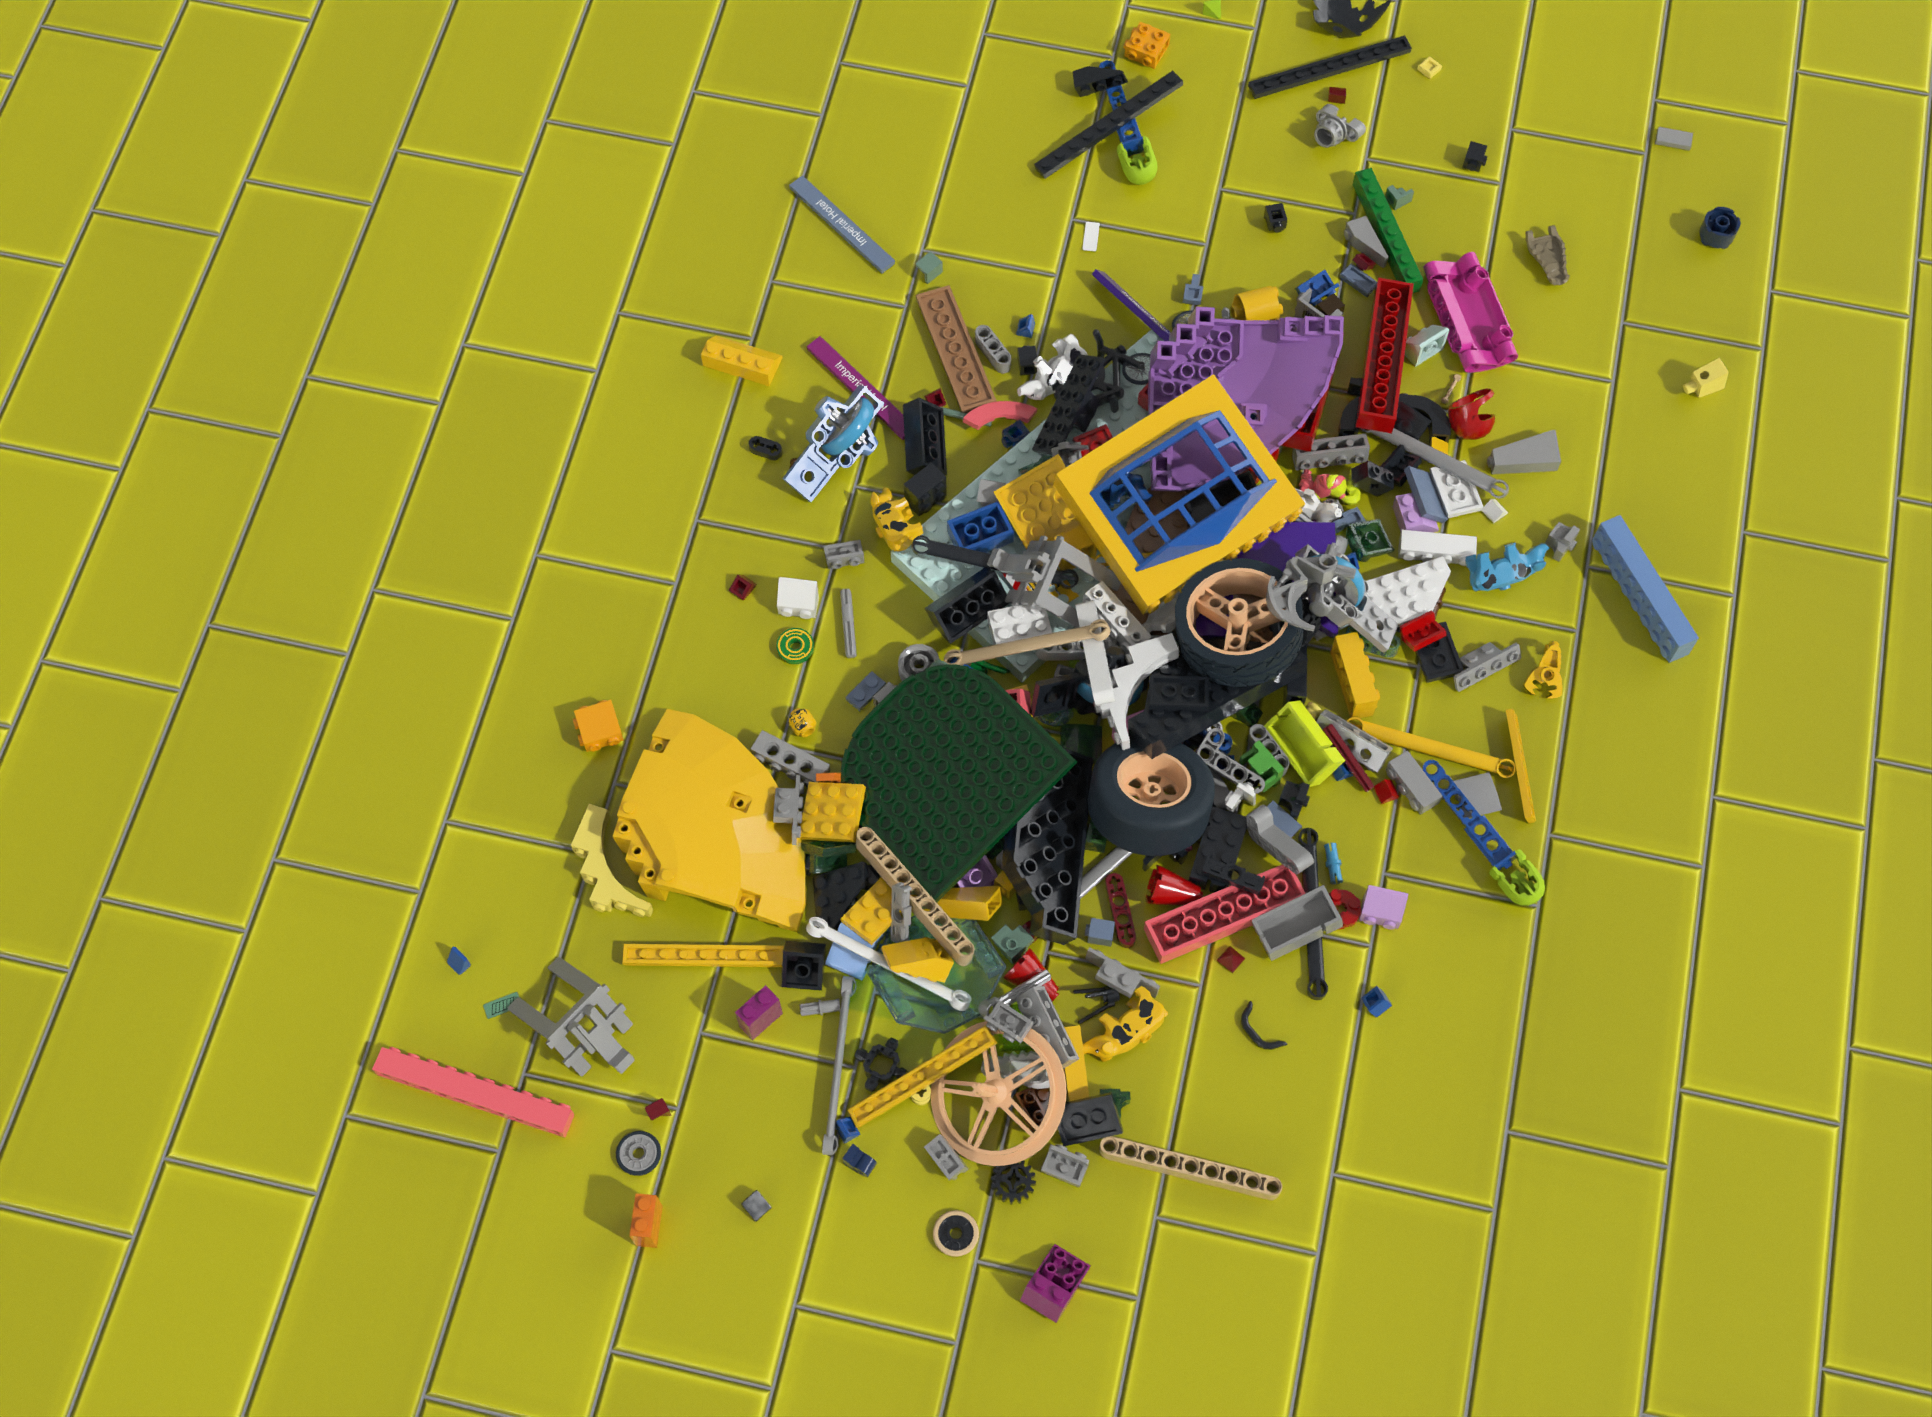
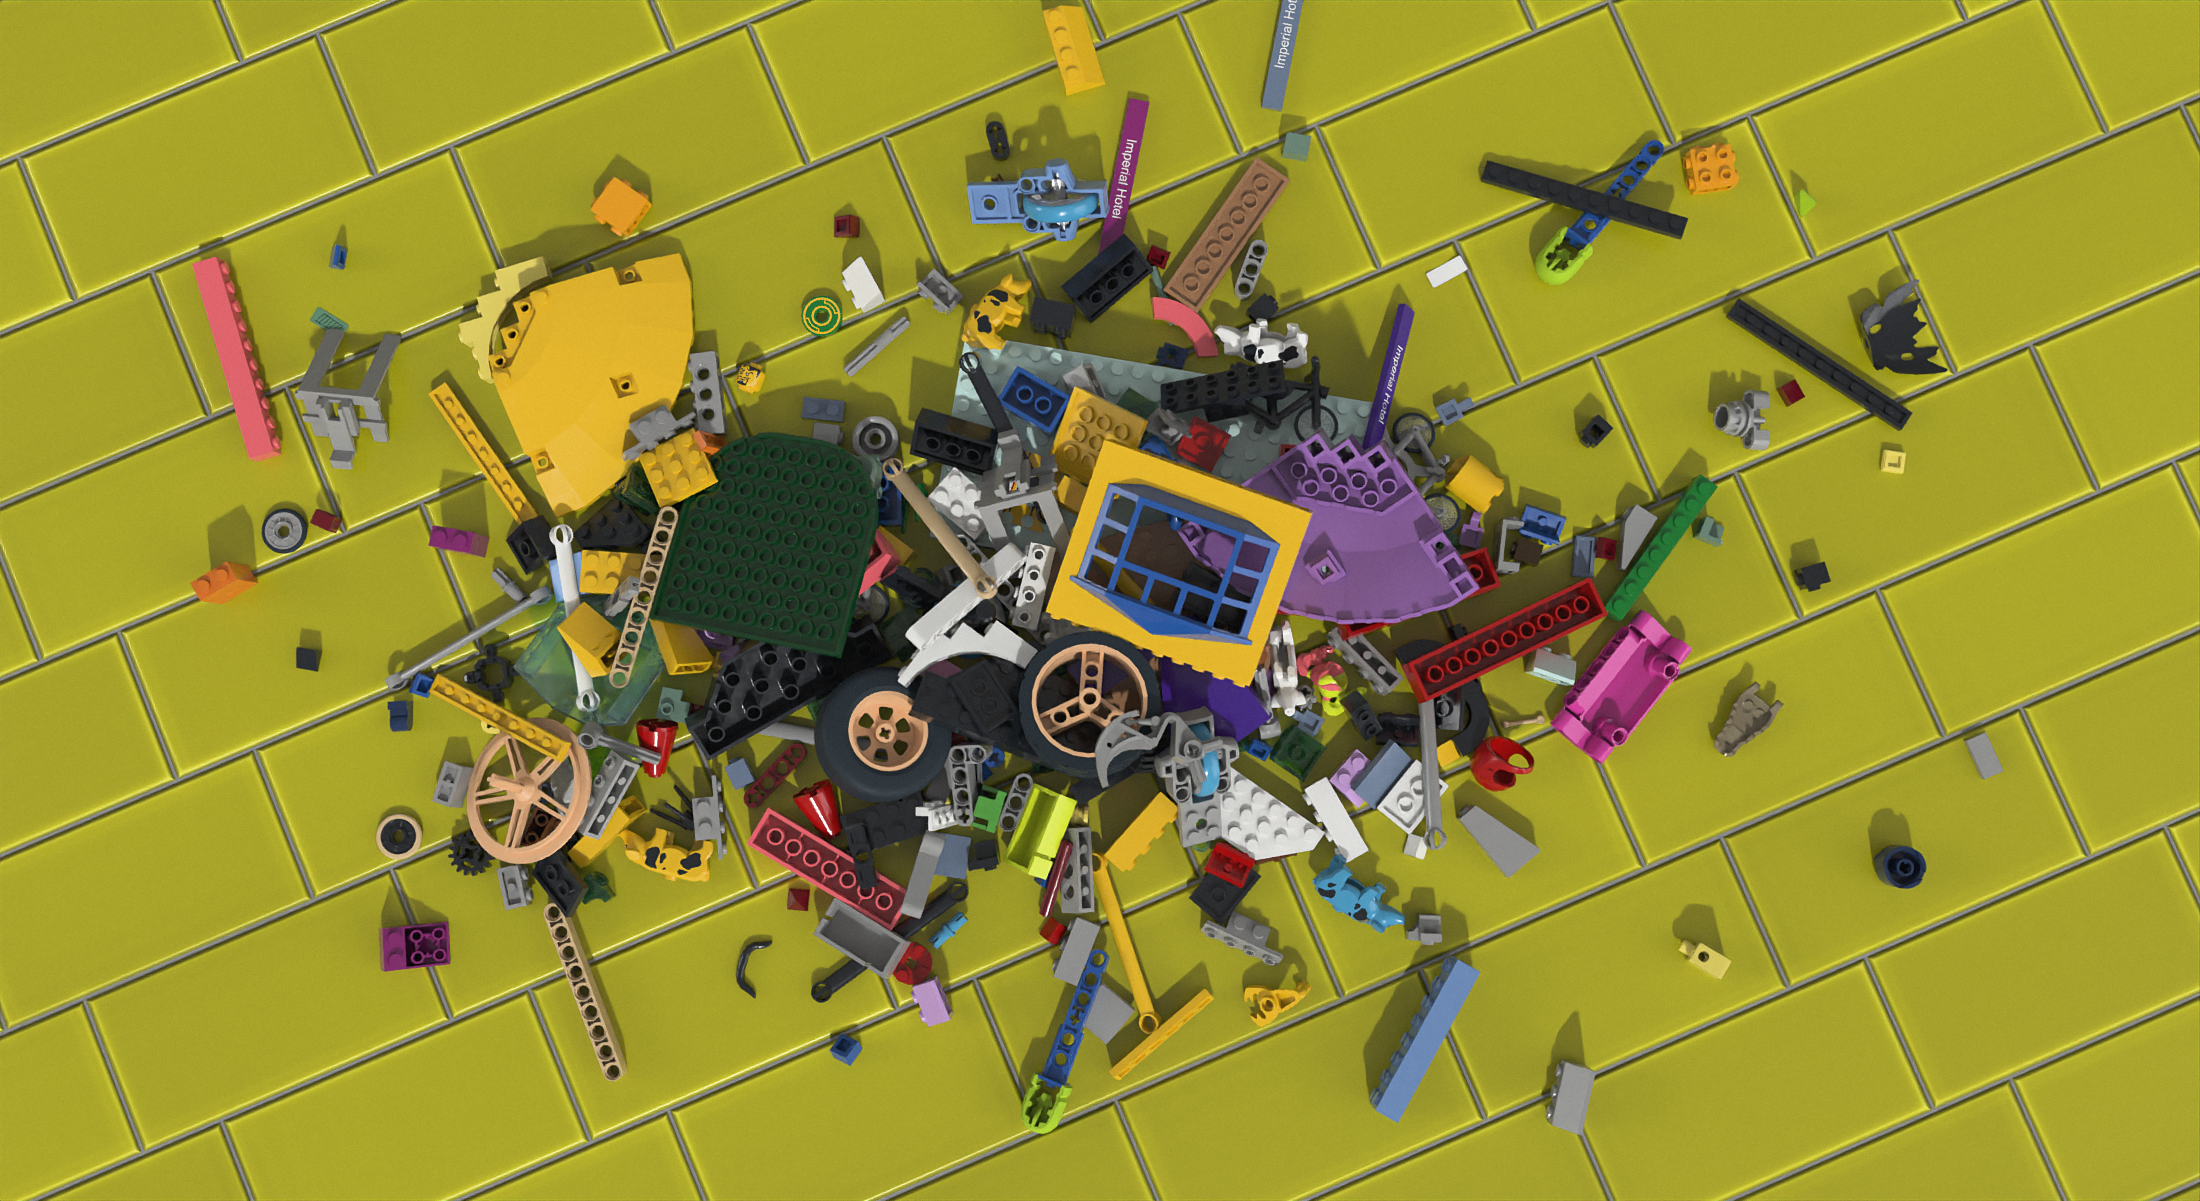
camera: 55 degrees right, 20 degrees up
light grey bracket [983,1000,1034,1044] -> none
blue slope [1016,314,1035,338] -> none
black slope [1073,66,1128,97] -> none
none -> light grey slope [1546,1059,1596,1135]

